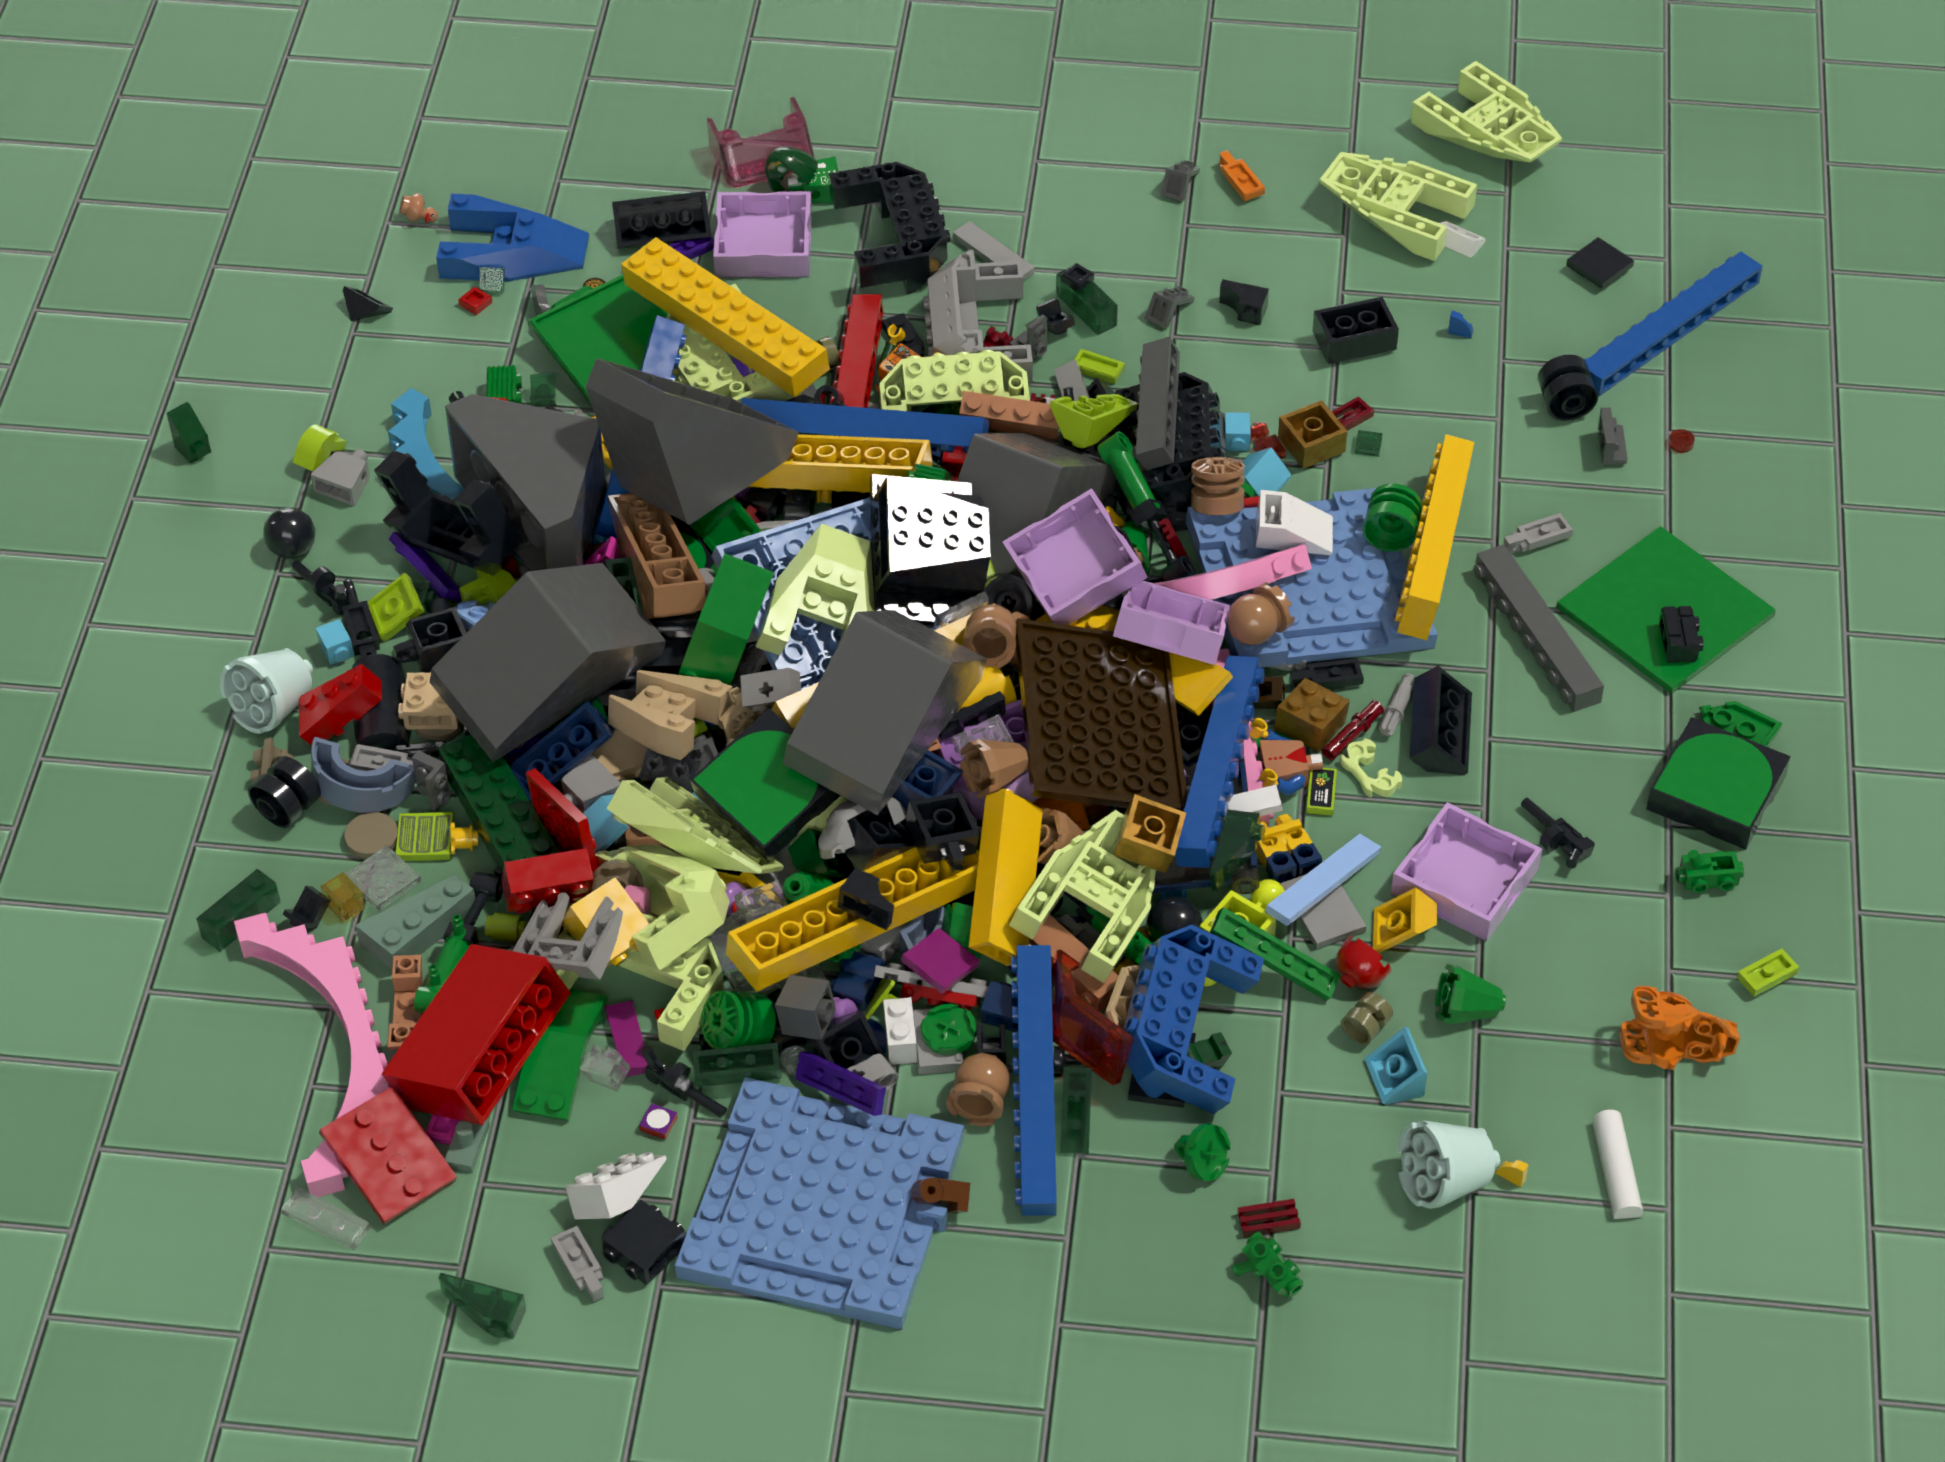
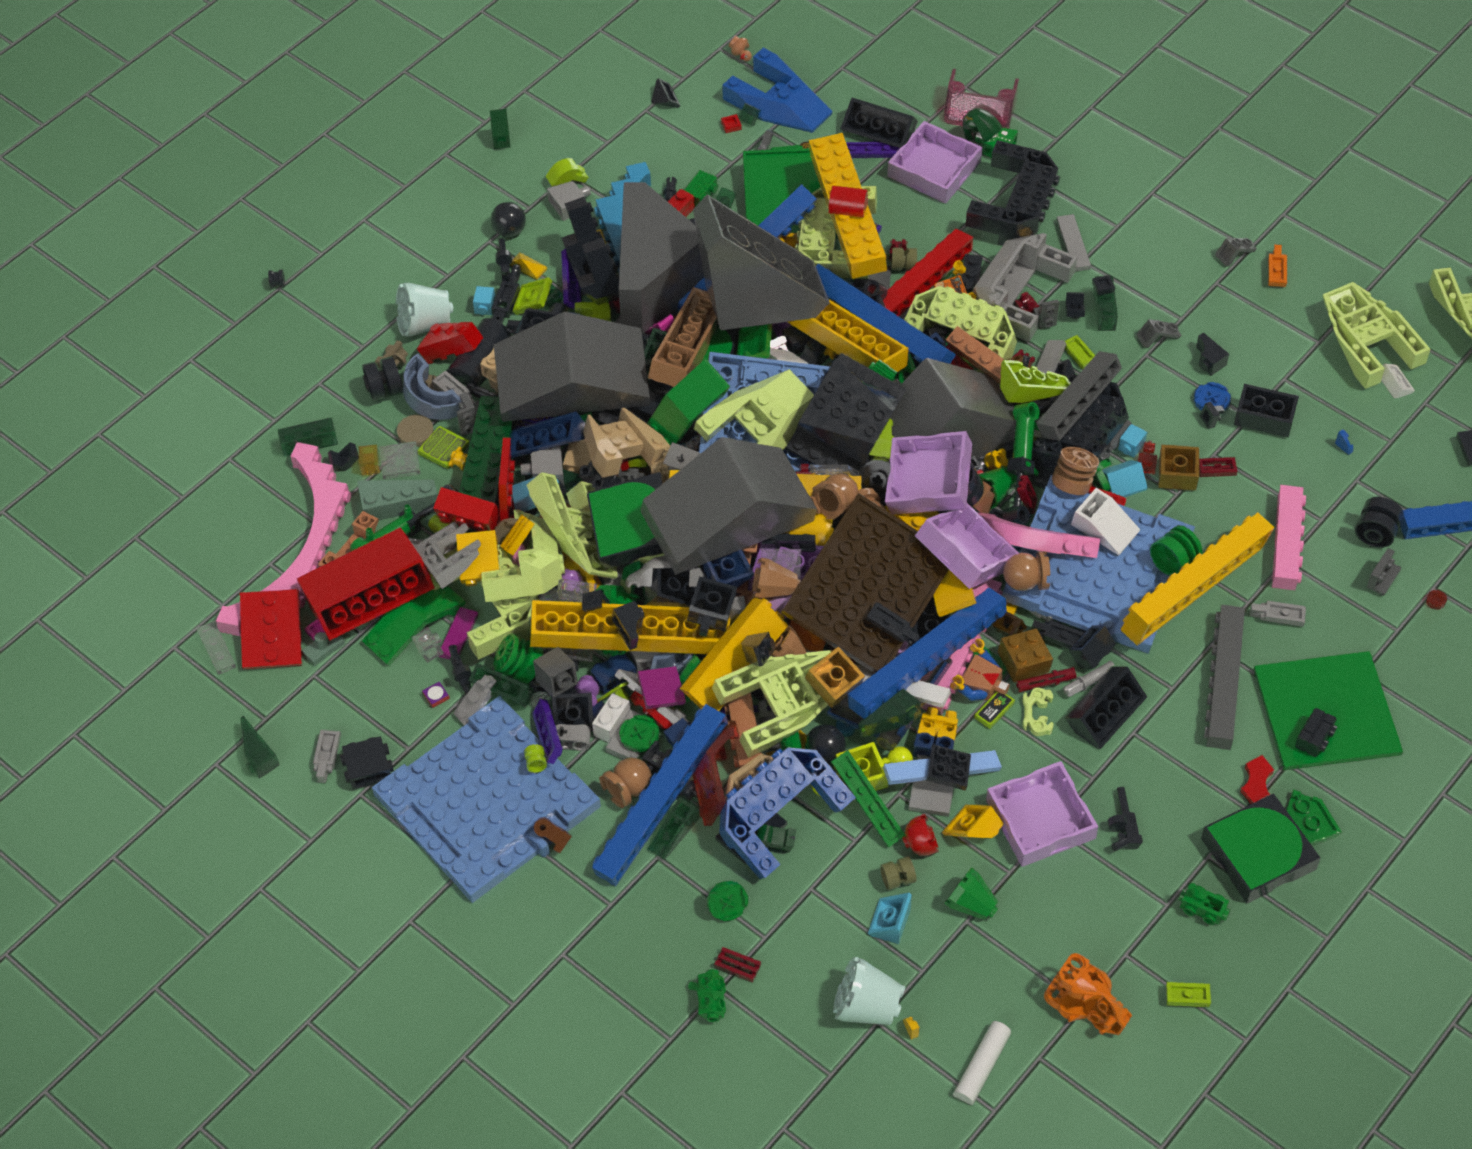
camera: 35 degrees right, 5 degrees up
white slope [565,1152,667,1219] -> none
clear green tile [1355,430,1383,457] -> none
none -> black wheel [268,269,285,288]
none -> light grey hinge [453,675,496,726]
none -> yellow tile [500,514,535,556]
none -> yellow slope [509,252,547,280]
none -> lime wheel [524,744,547,773]
none -> black bracket [582,589,610,612]
none -> black slope [741,632,775,667]
none -> red brick [829,185,868,218]
none -> black hinge [865,602,920,645]
none -> black tile [926,744,971,791]
none -> black piece [1069,625,1116,669]
none -> blue tile [1194,382,1231,411]
none -> black tile [1200,402,1225,429]
none -> red tile [1240,755,1274,804]
none -> bright pink brick [1272,485,1306,591]

